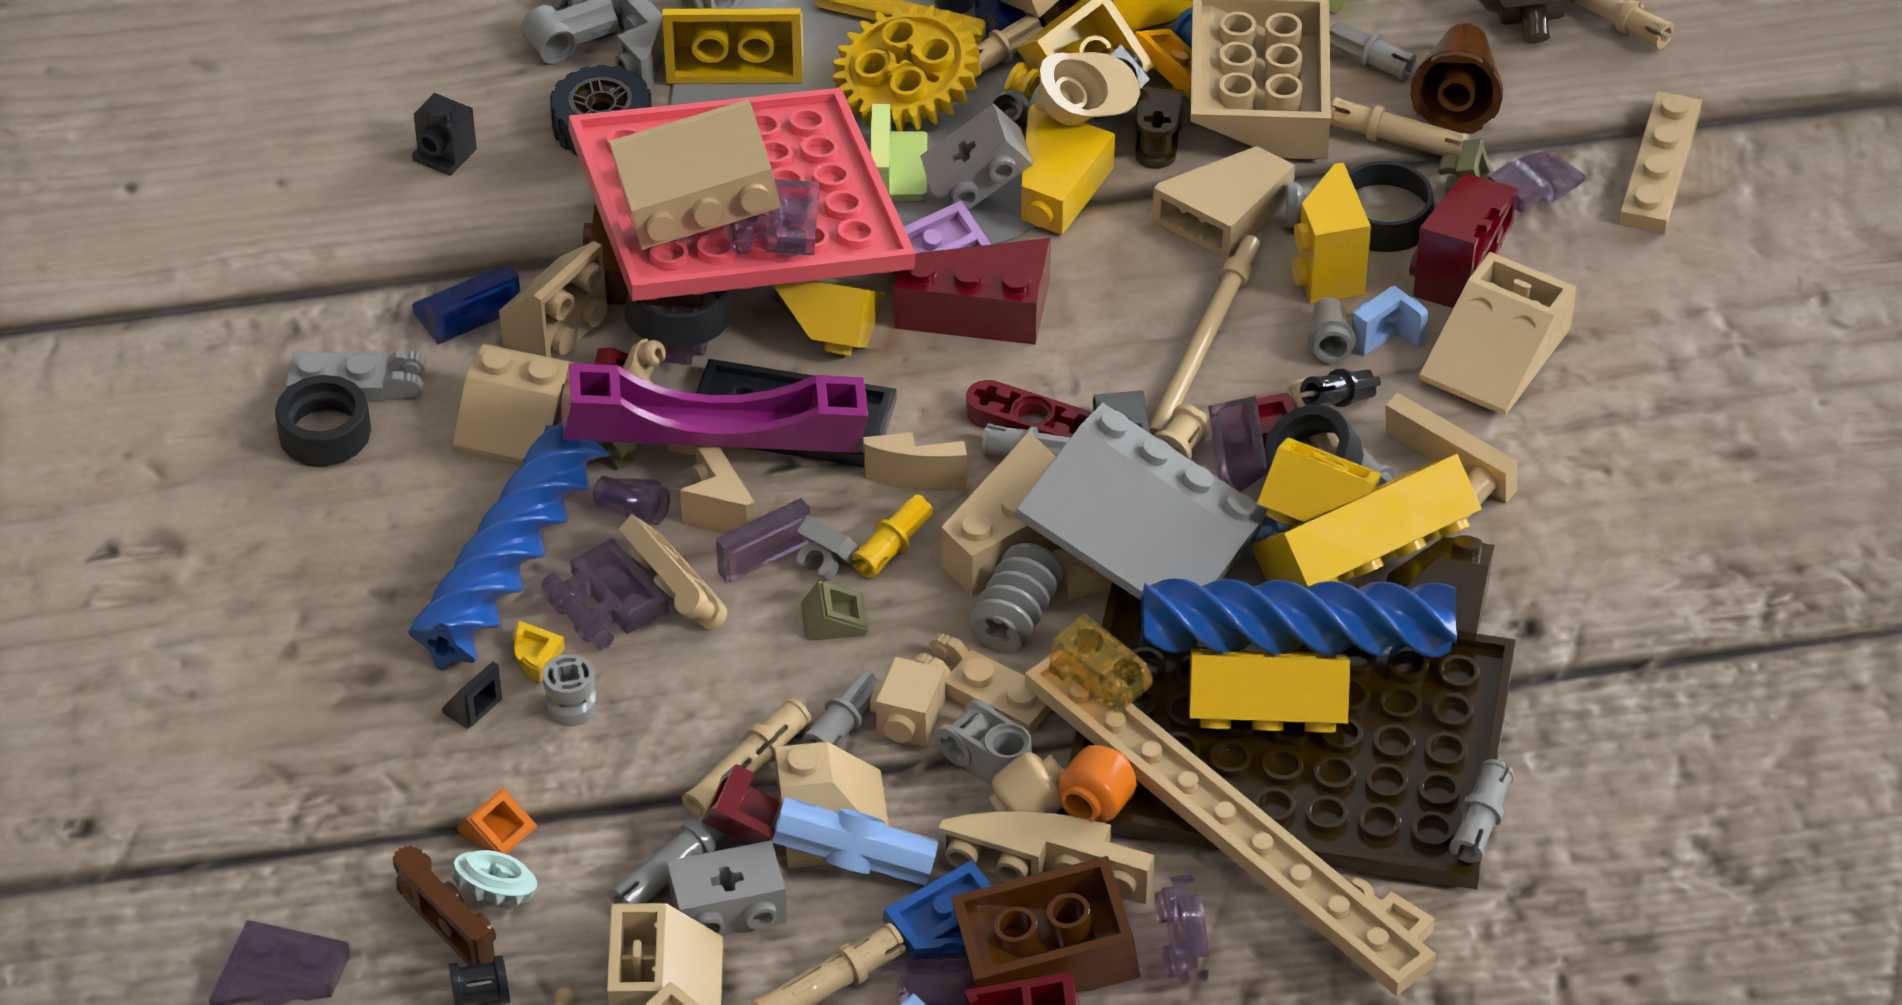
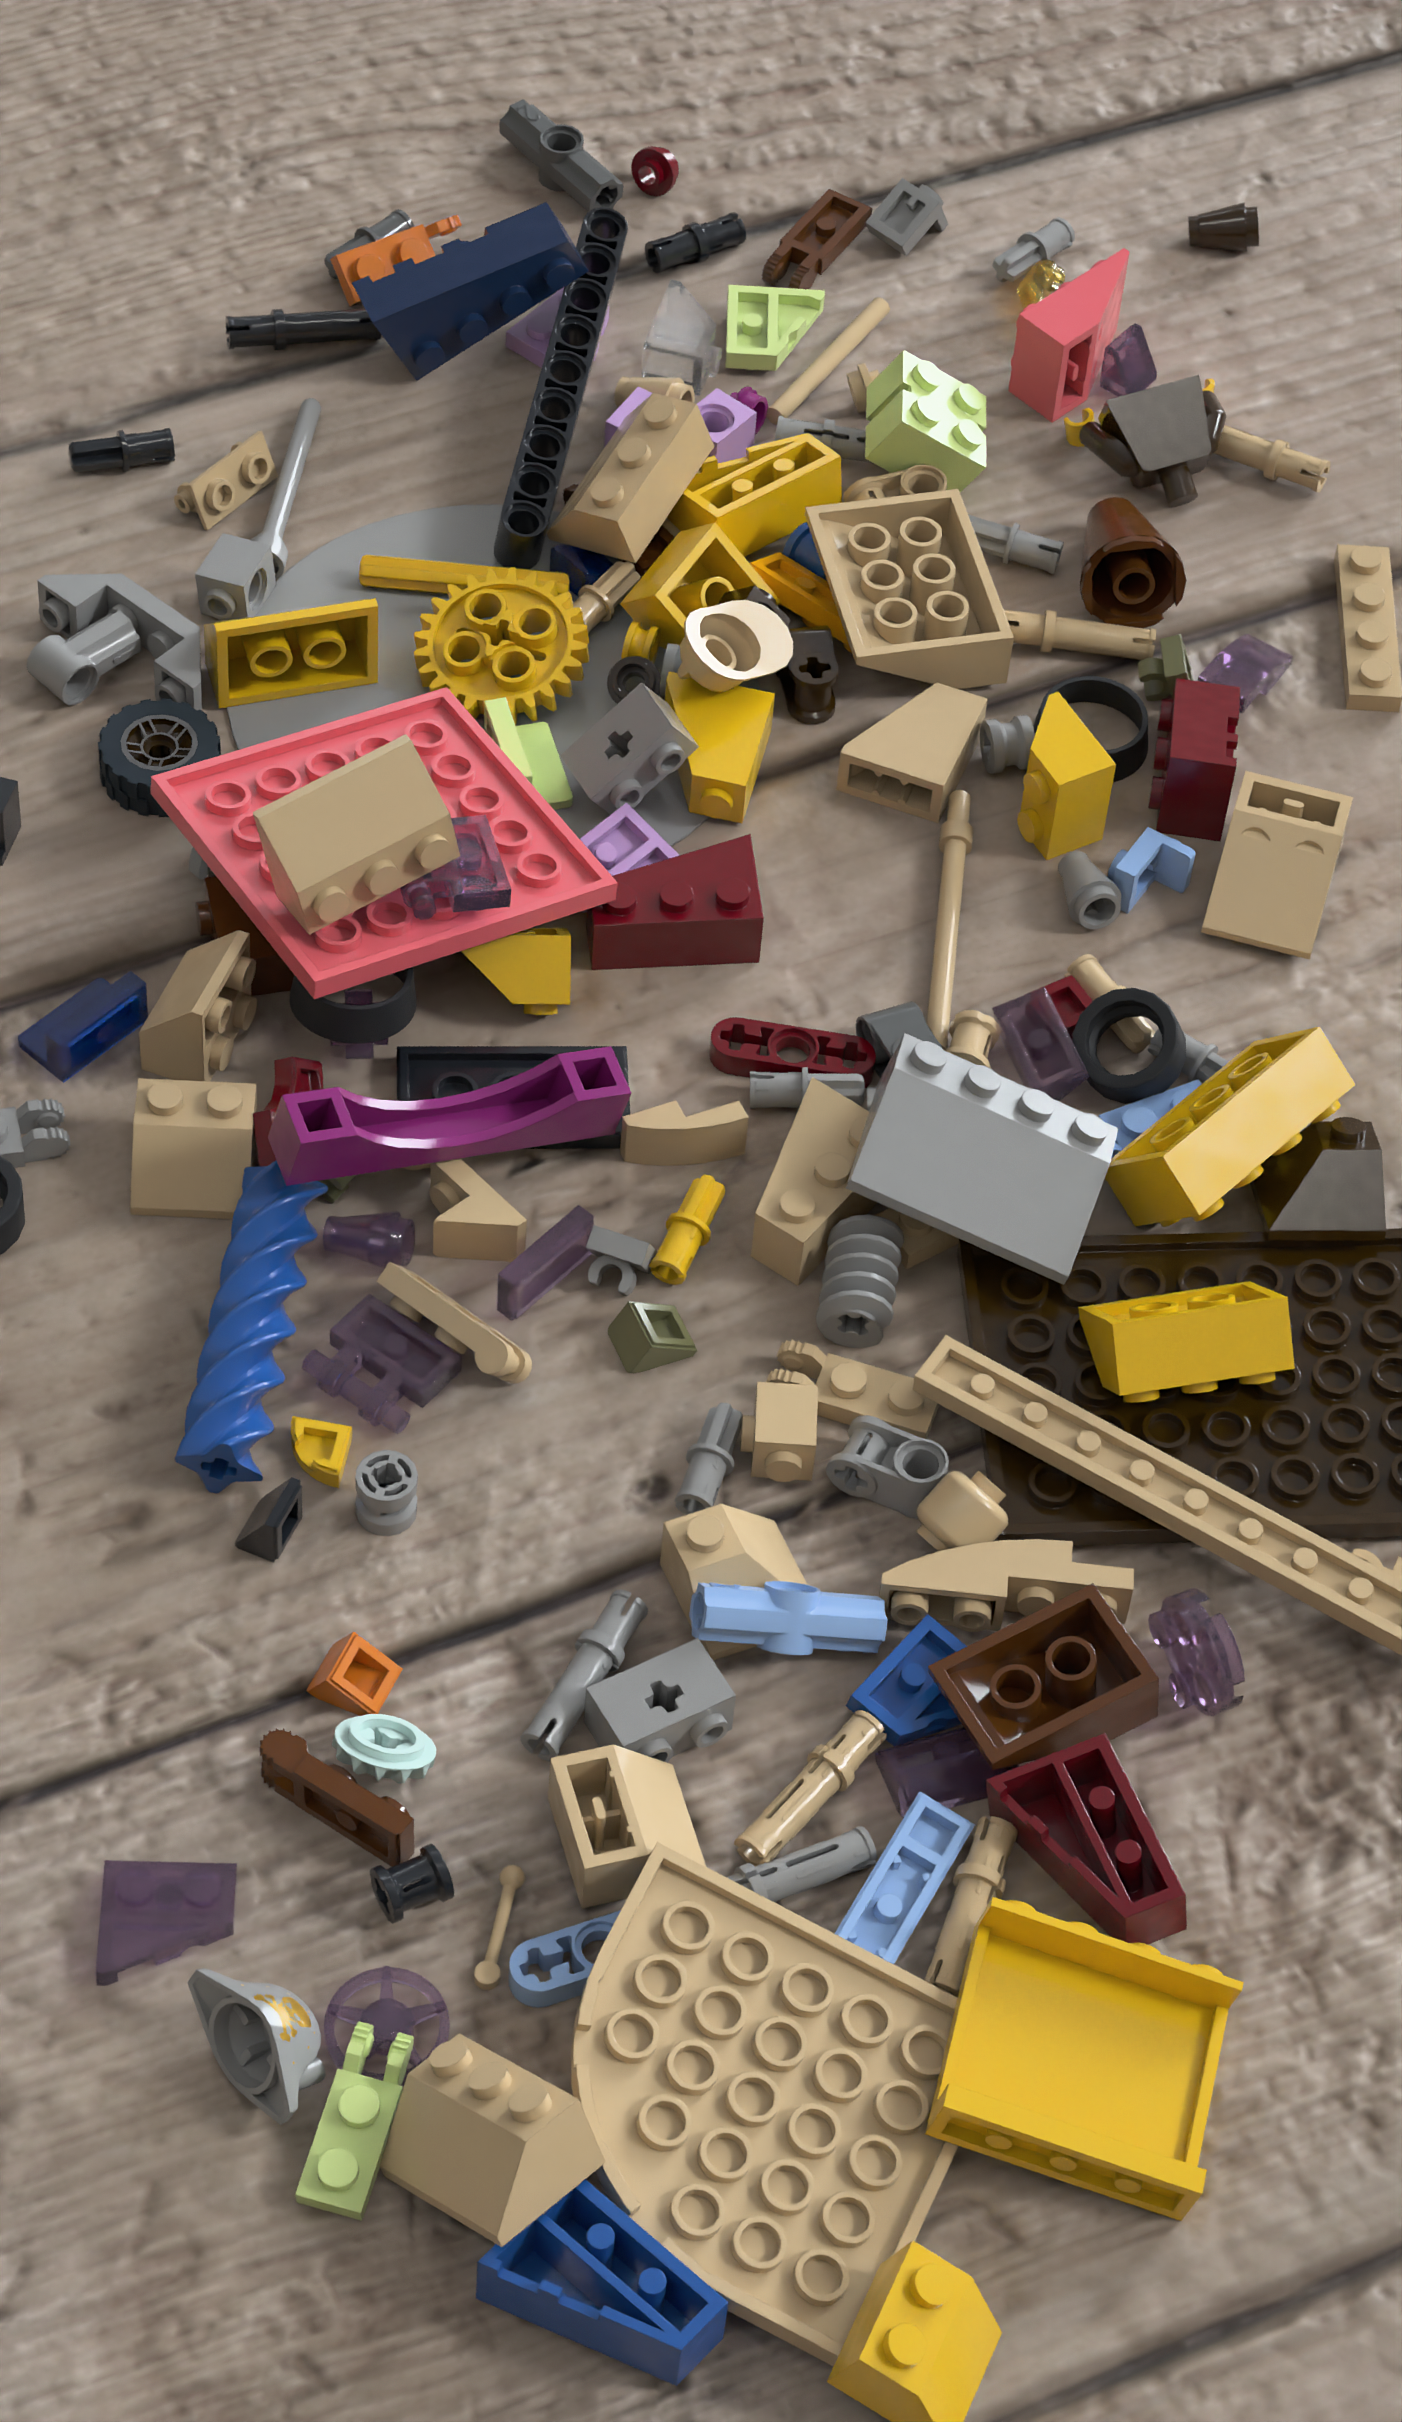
camera: 20 degrees left, 5 degrees up
tan arm [623,339,666,382] -> none
tan pin [682,698,812,819] -> none
dark red panel [702,764,779,845] -> none
clear yellow leg [1049,613,1152,713] -> none
orange head [1057,745,1137,823] -> none
blue piece [1140,578,1457,657] -> none
yellow slope [1257,437,1382,525] -> none
black axle [1300,369,1381,407] -> none
tan piece [1385,392,1518,519] -> none

